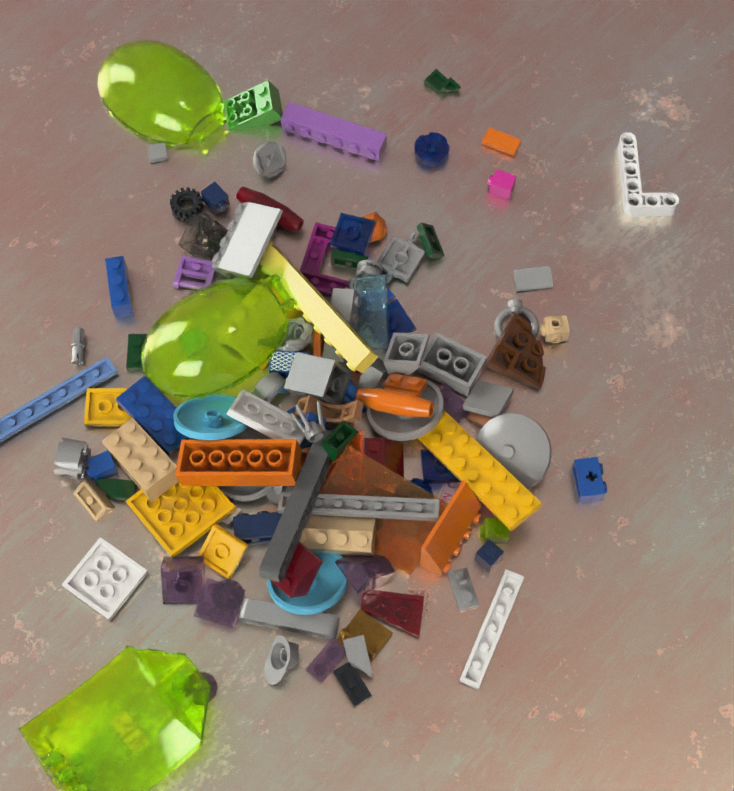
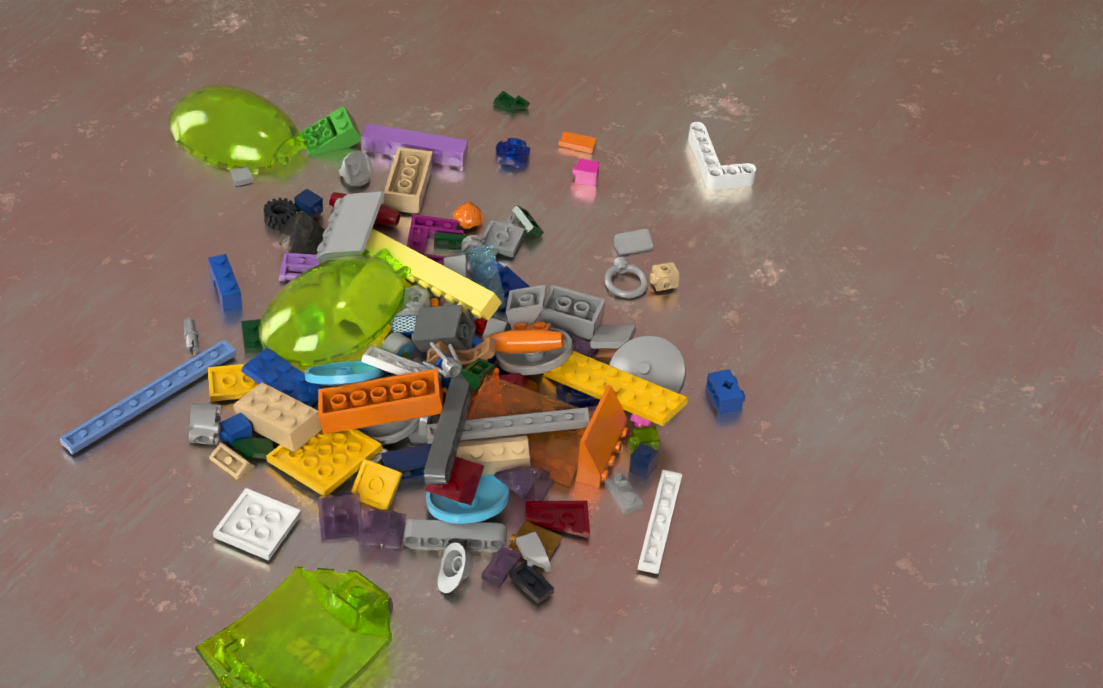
camera: 15 degrees left, 20 degrees down
clear blue plate [329,213,376,256] -> none
reddish brown brick [486,313,546,389] -> none
none -> tan brick [384,147,433,214]

